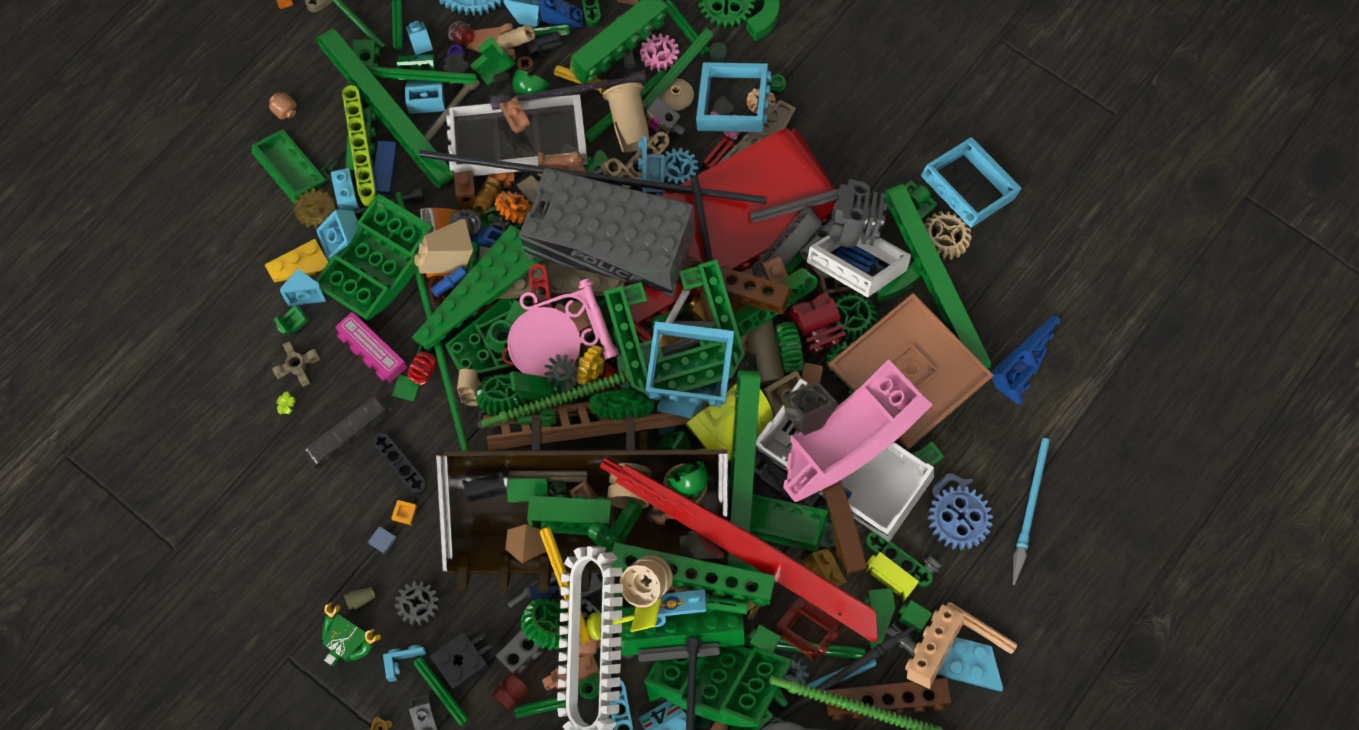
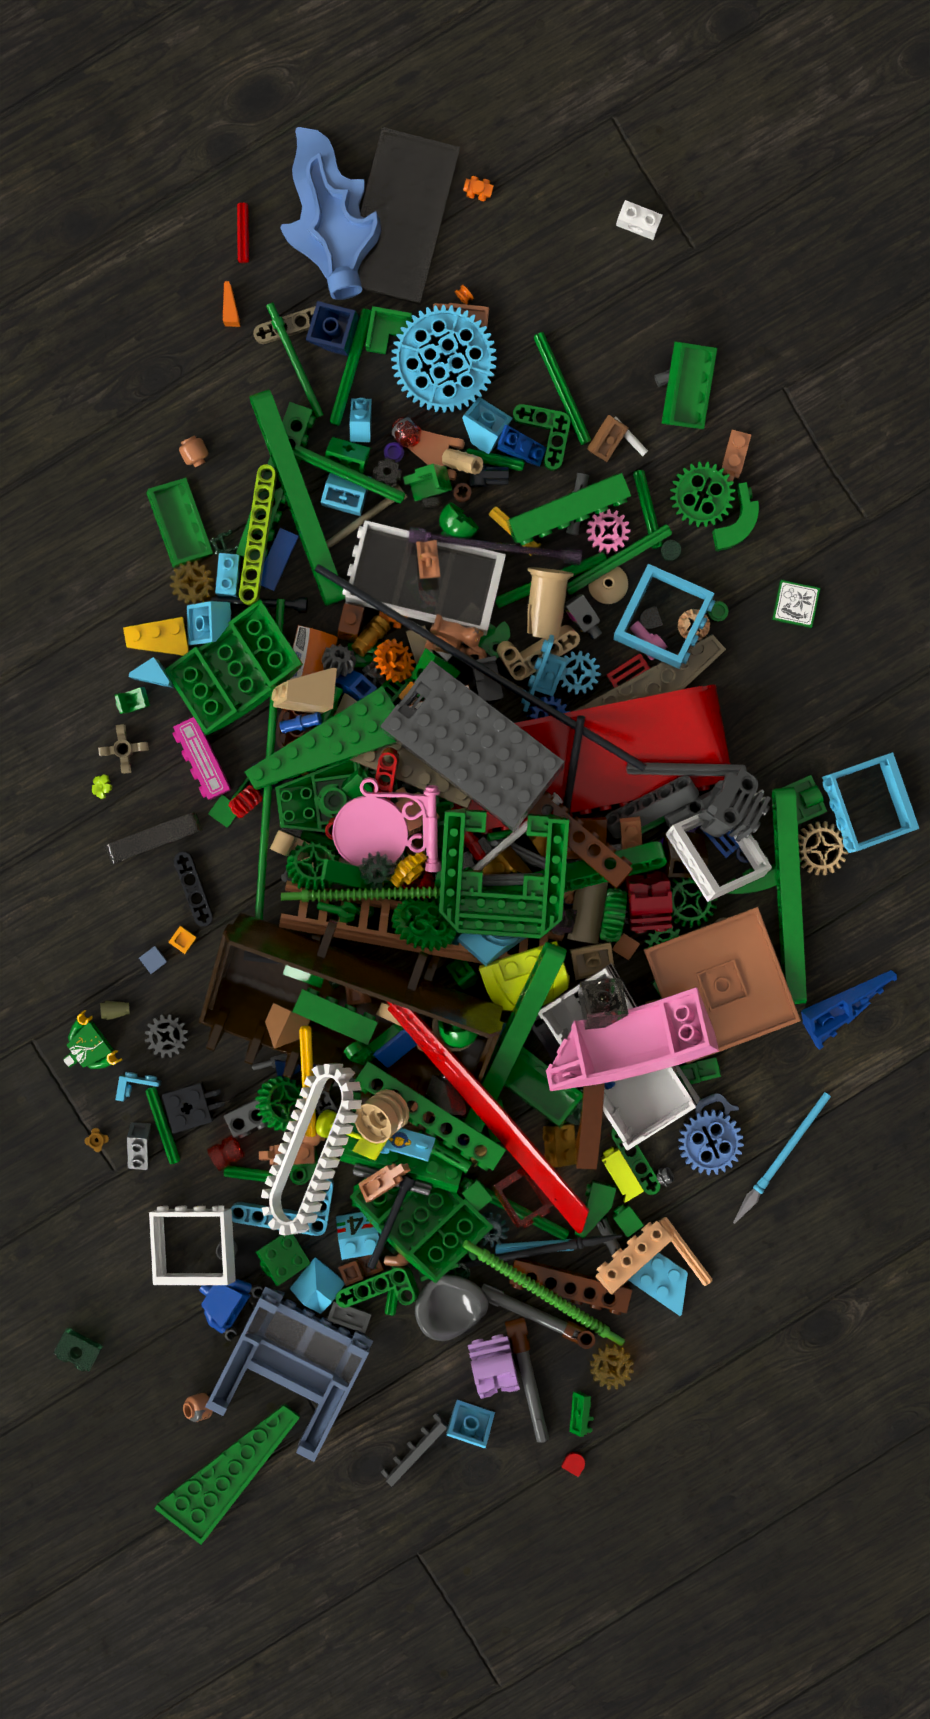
camera: 20 degrees right, 20 degrees up
medium azure window [645,321,734,407] -> none
none -> nougat hinge [358,1163,411,1202]
none -> blue slope [373,1029,417,1067]
none -> tile [772,580,820,628]

